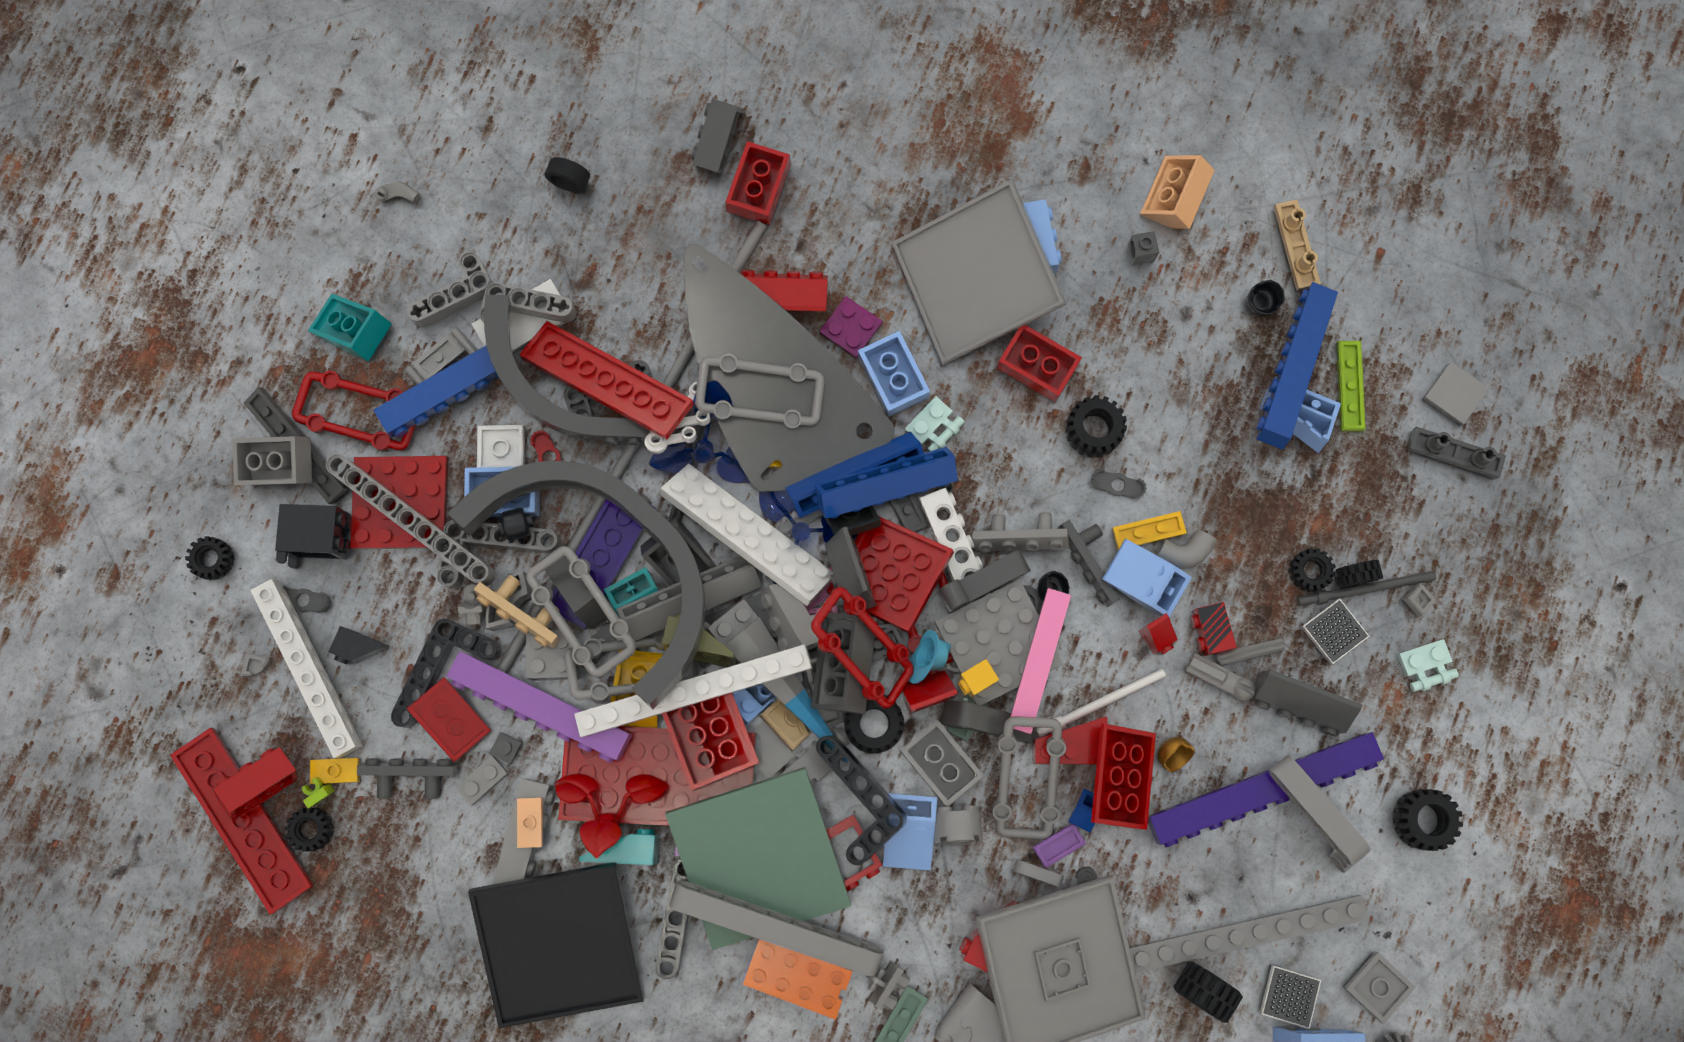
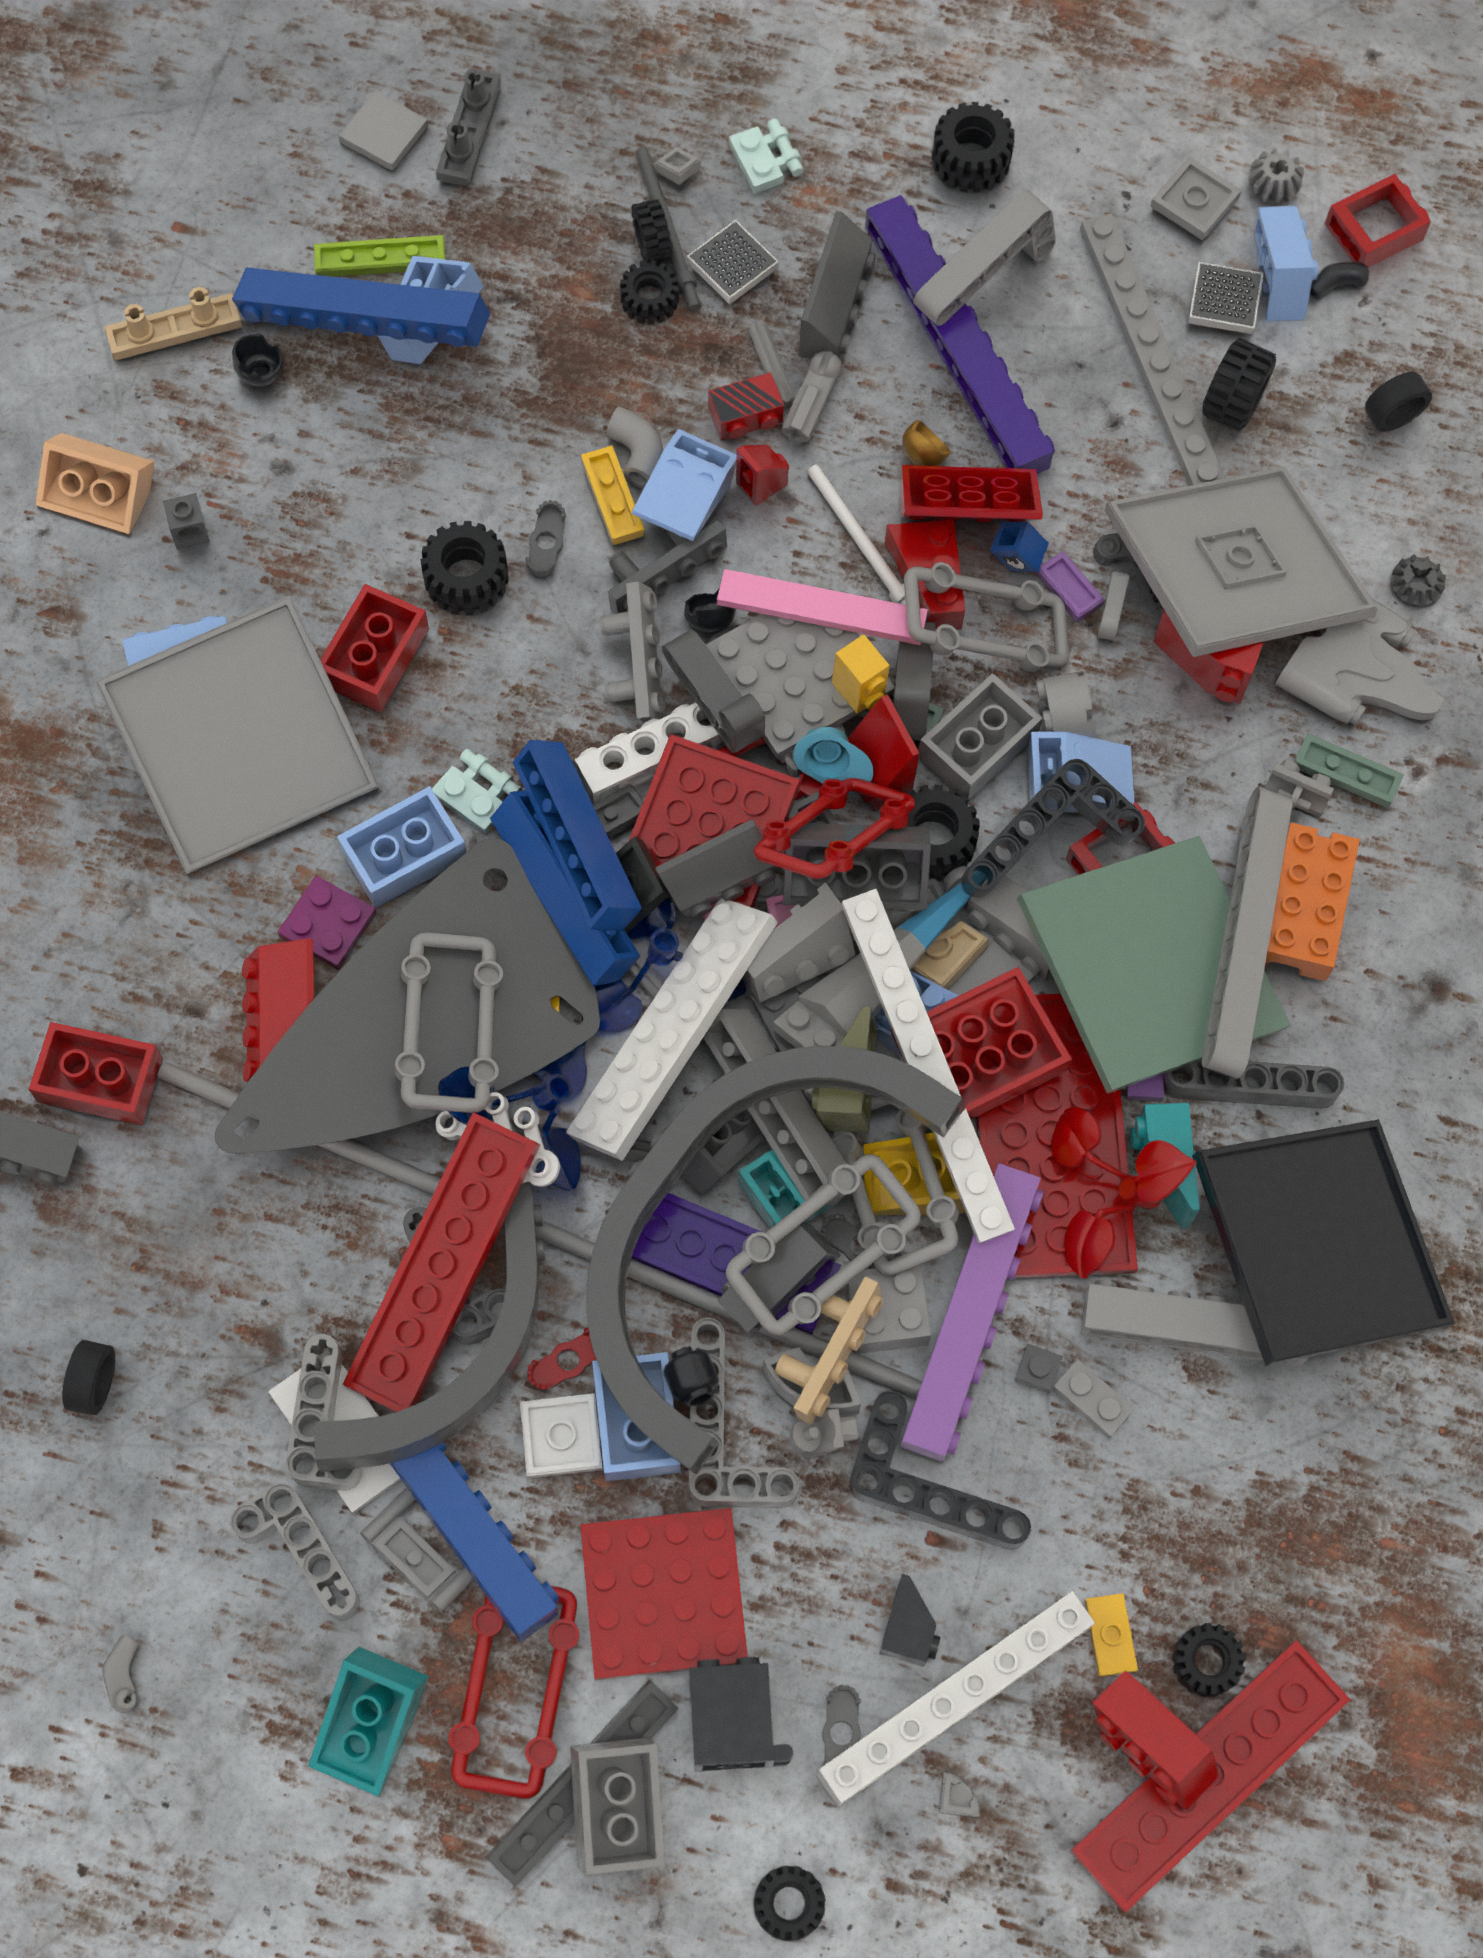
camera: 100 degrees left, 10 degrees down
lime tile [302,777,335,809] -> none
light grey beam [326,454,496,586] -> none
dark grey plate [357,758,459,799] -> none
red tile [406,677,491,762] -> none
light nougat plate [517,798,543,848] -> none

